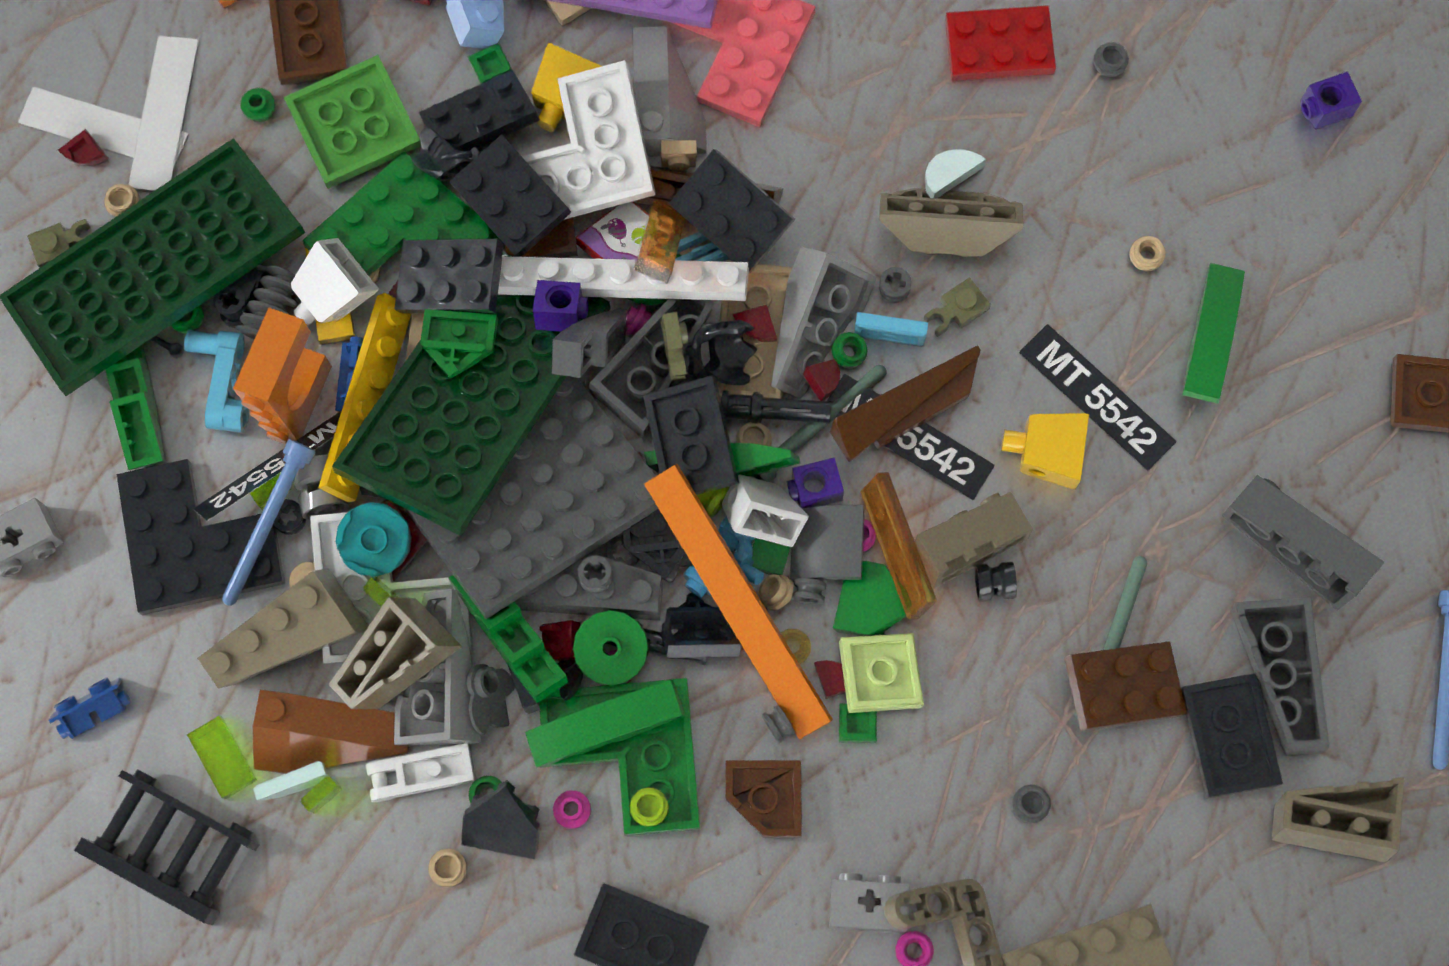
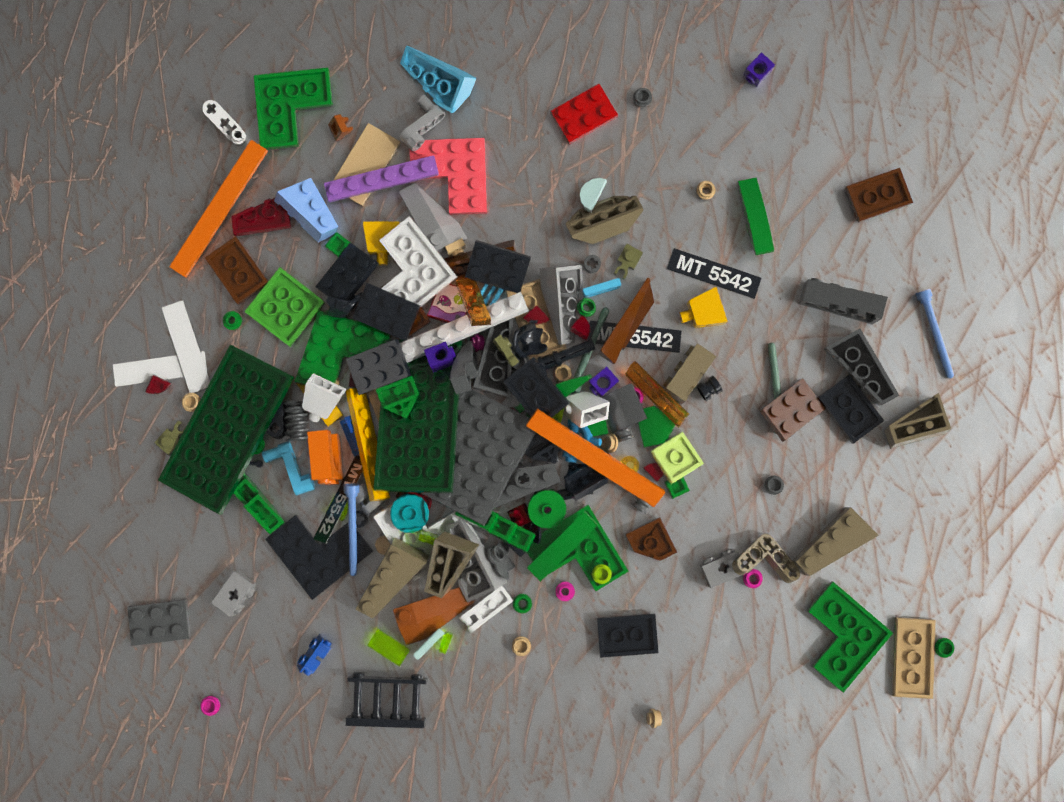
camera: 25 degrees left, 10 degrees up
black slope [461,780,540,859] -> none

